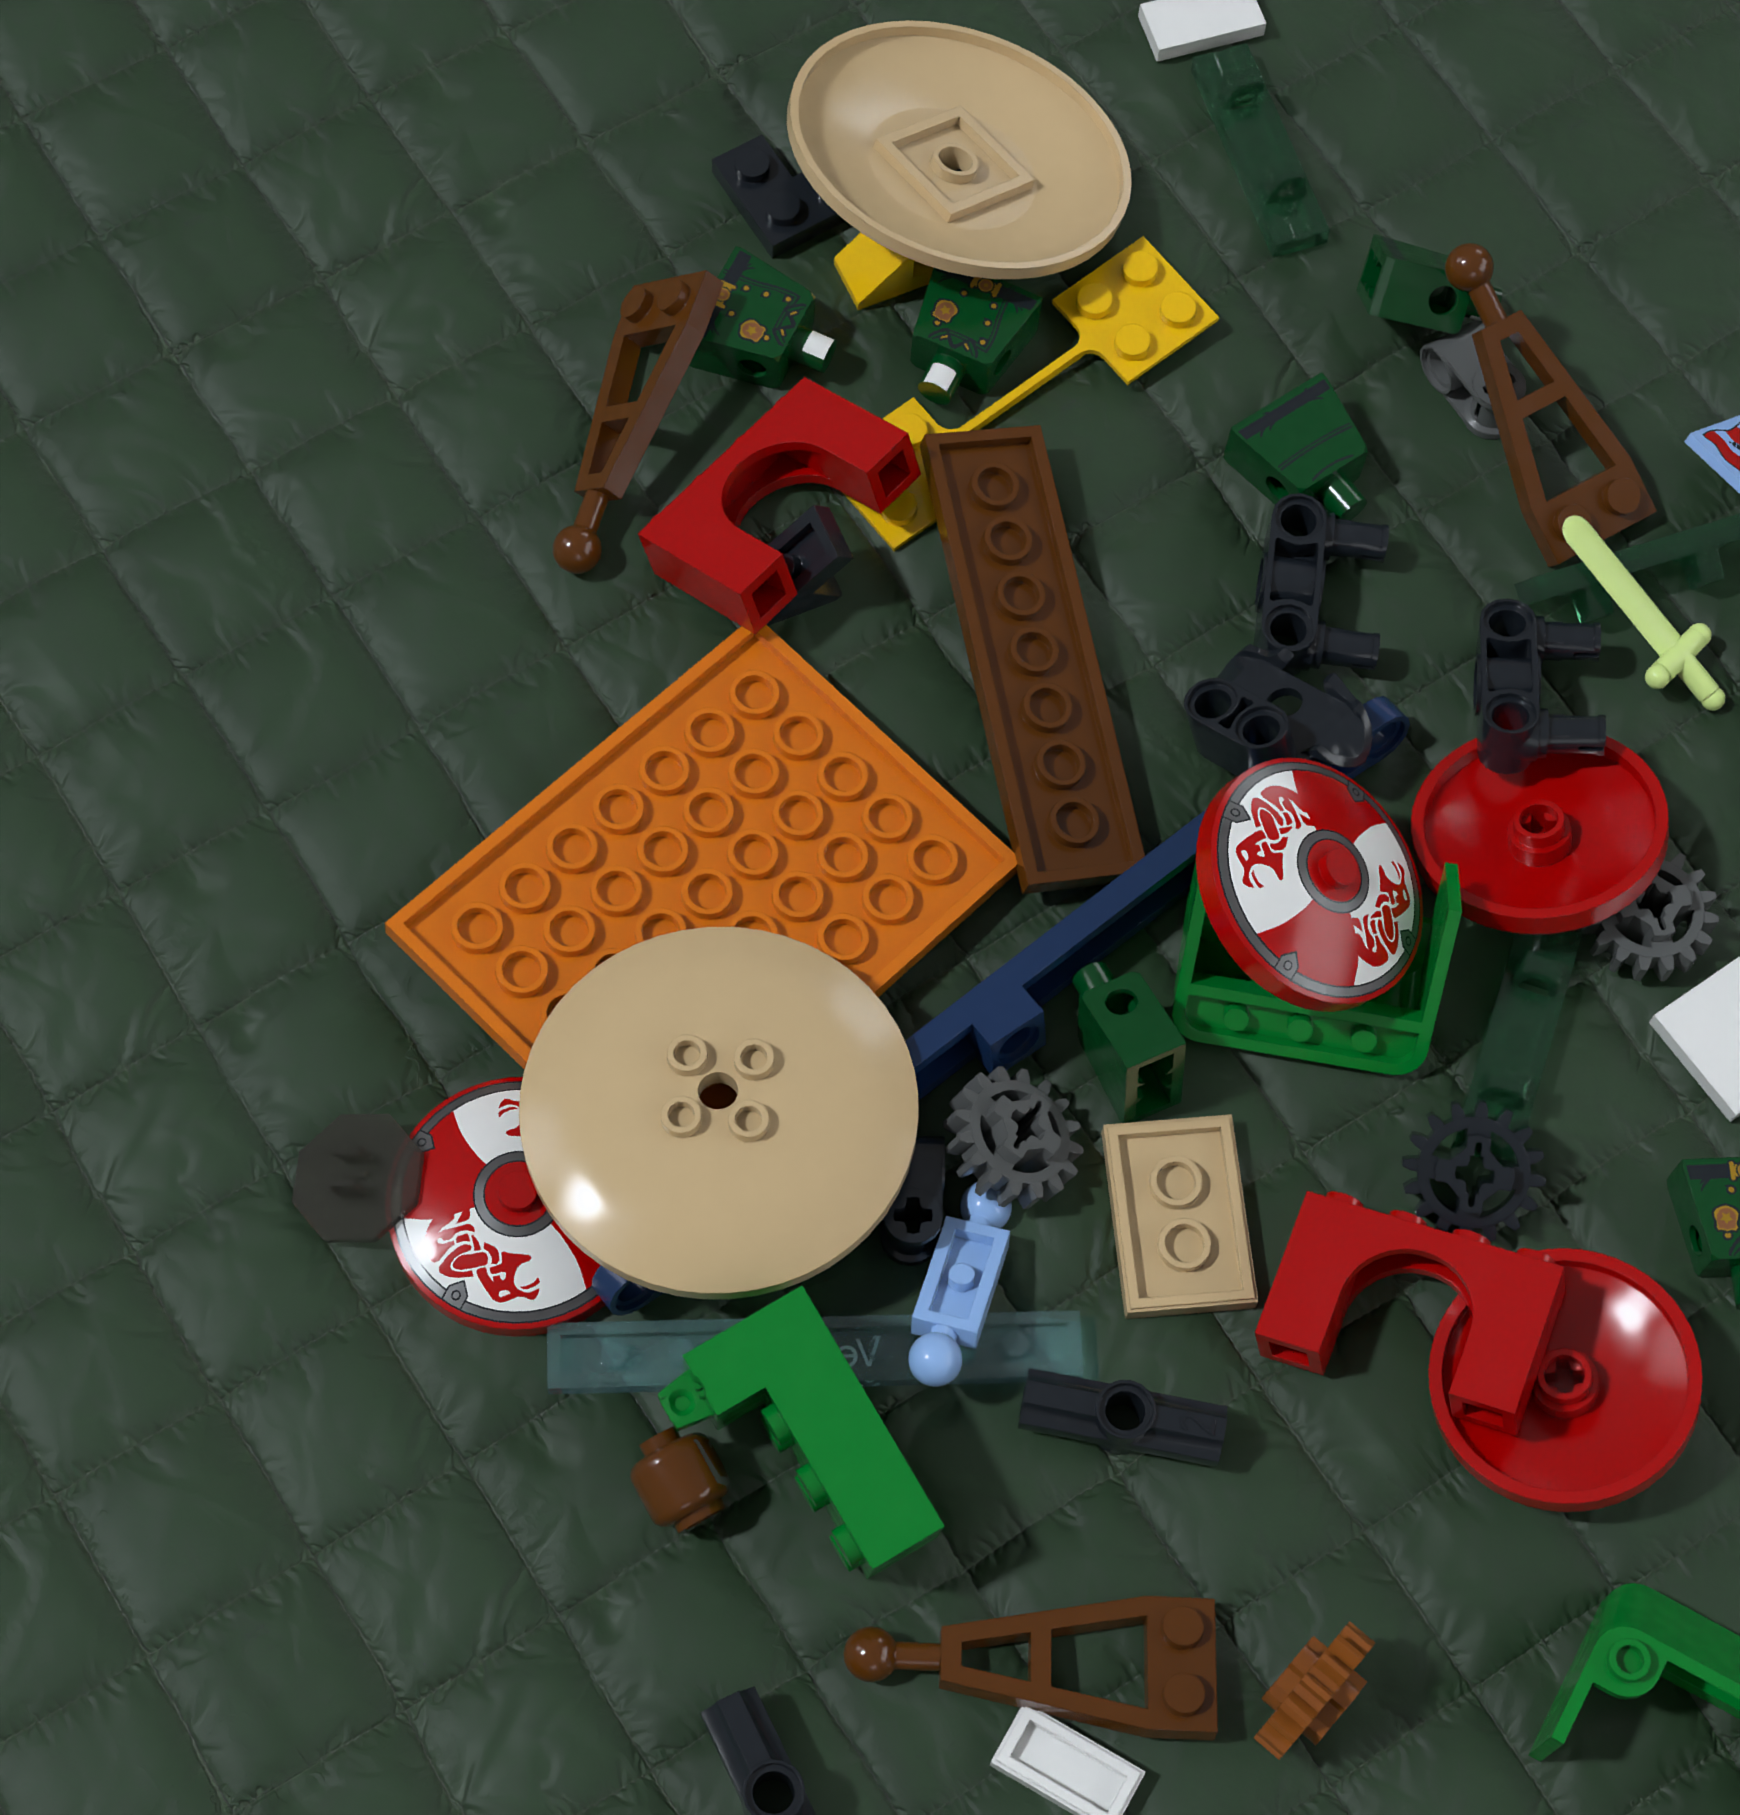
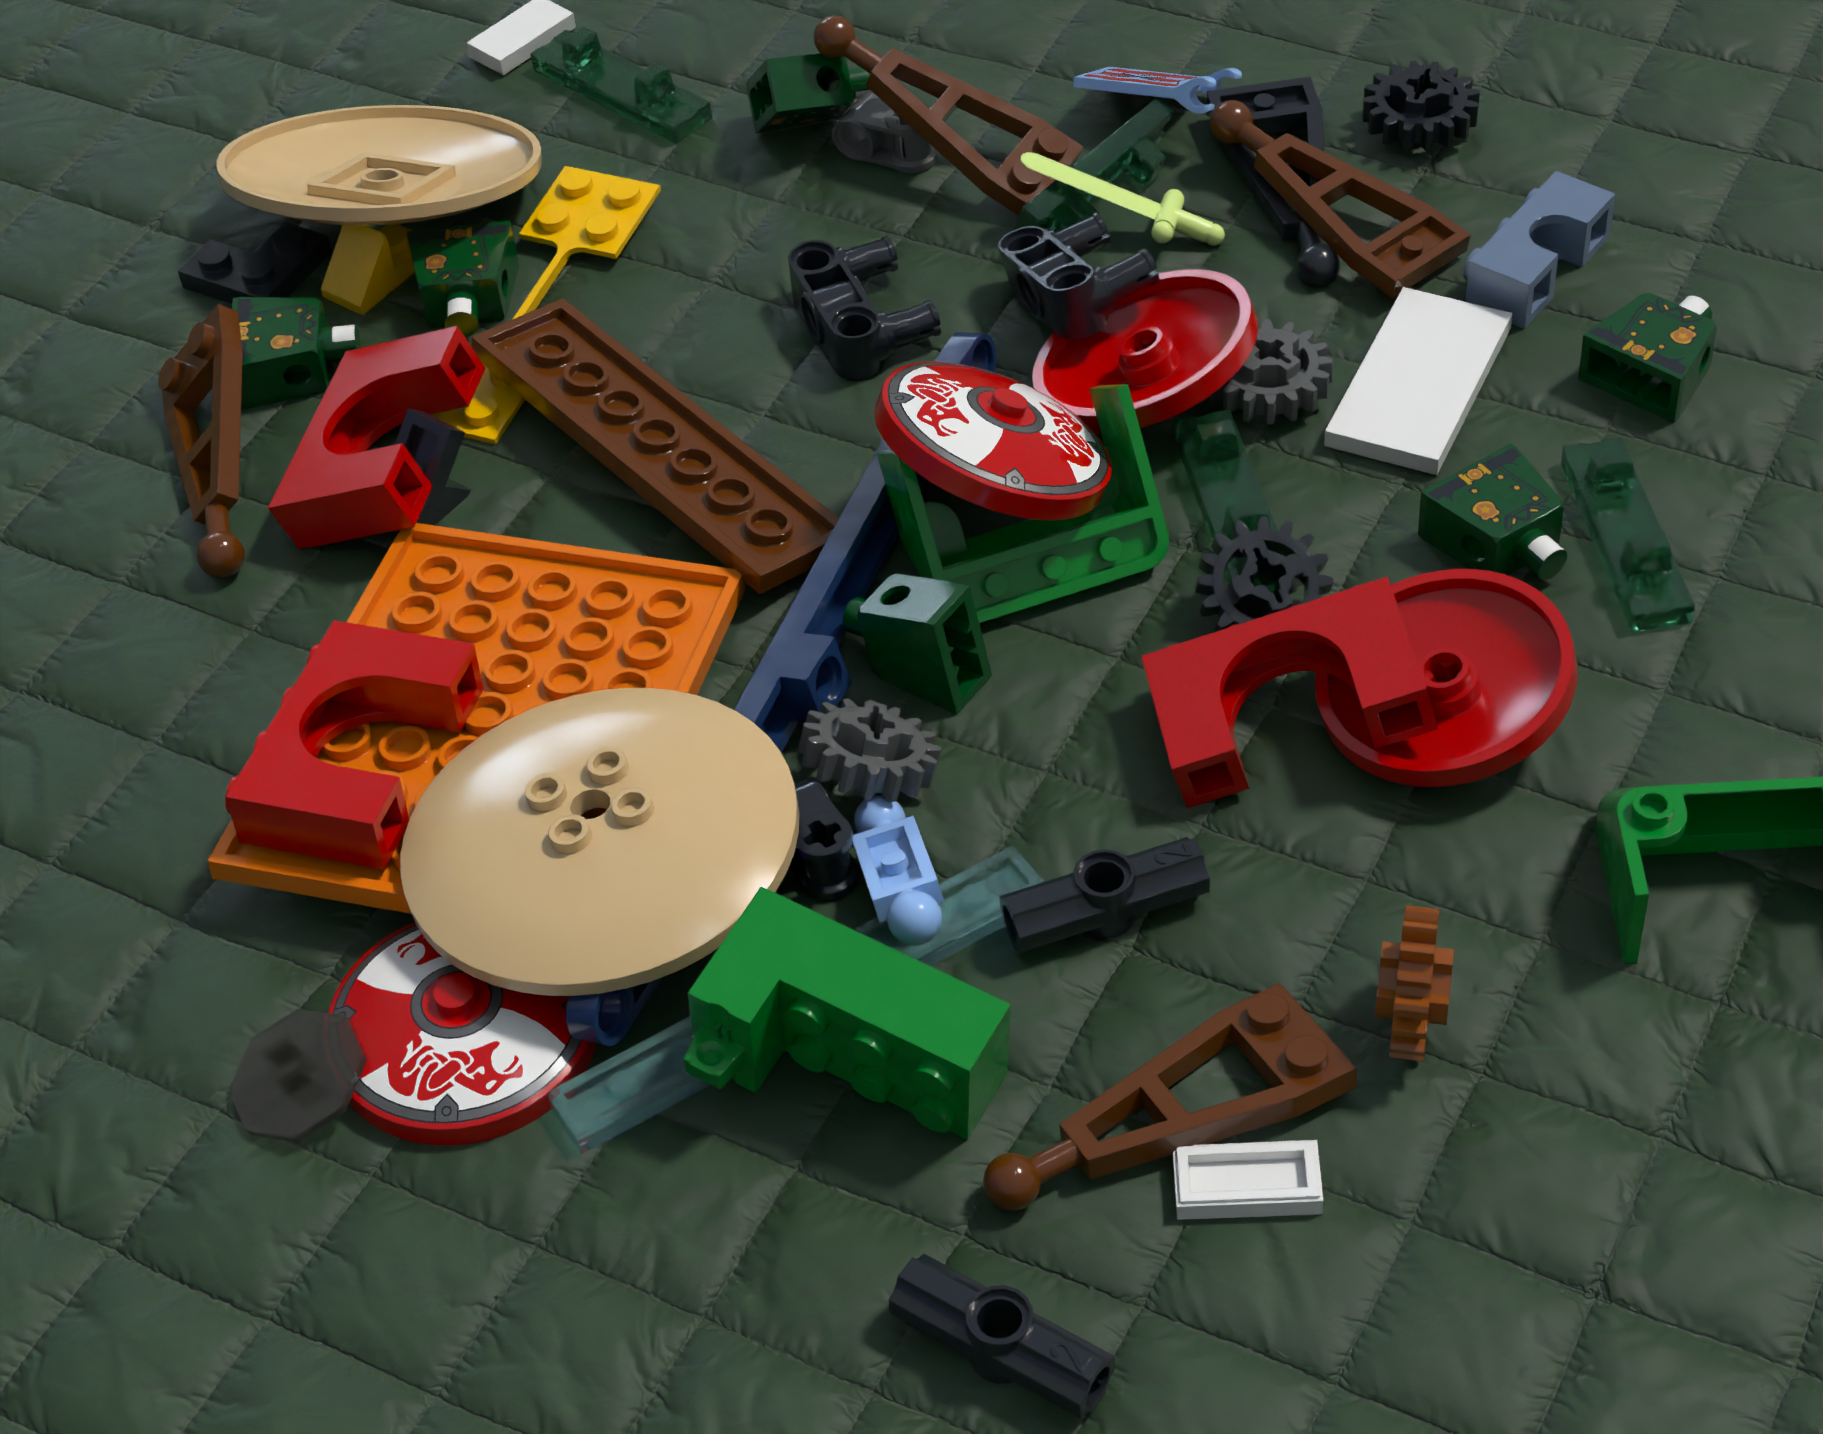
camera: 20 degrees left, 20 degrees down
reddish brown head [630,1426,731,1534] -> none
tan tile [1101,1114,1258,1319] -> none
black piece [1184,644,1373,776] -> none
dark green torso [1223,372,1368,520] -> none
none -> red arch [225,620,484,870]

